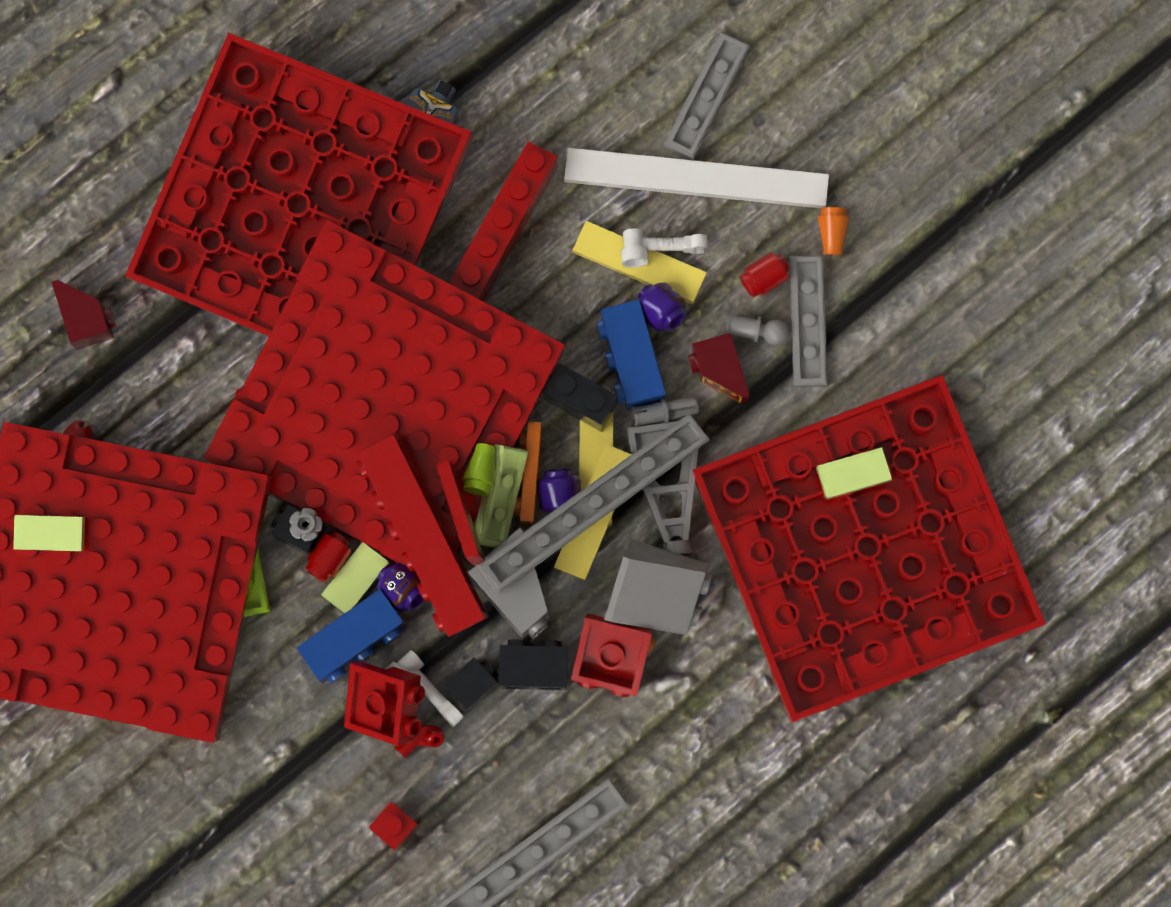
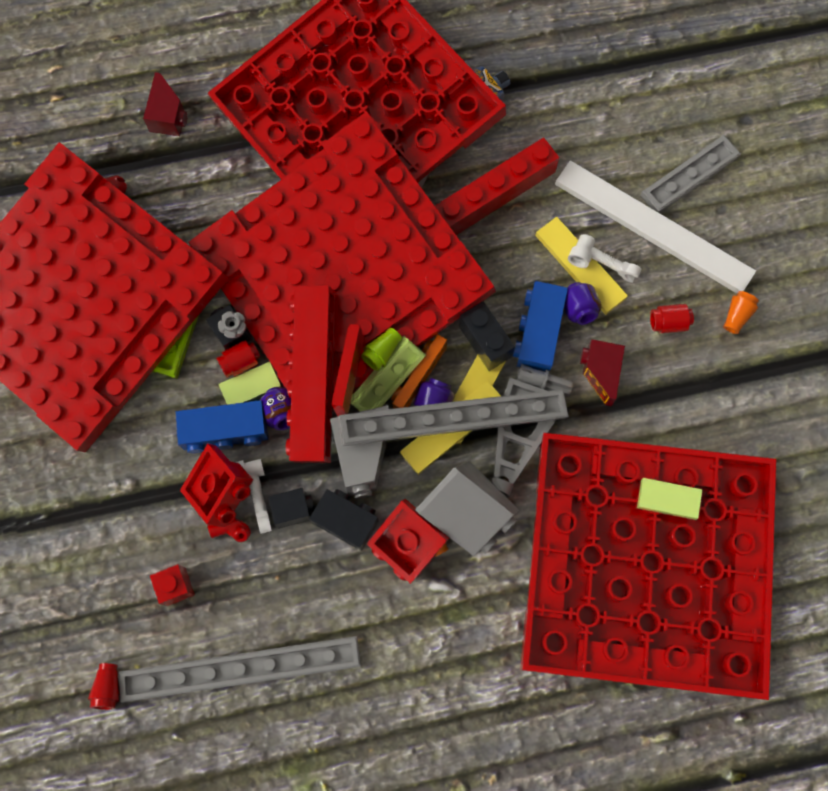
camera: 25 degrees right, 5 degrees down
yellowish green tile [13,515,85,551] -> none
light grey pin [725,314,789,345] -> none
light grey tile [789,255,827,388] -> none

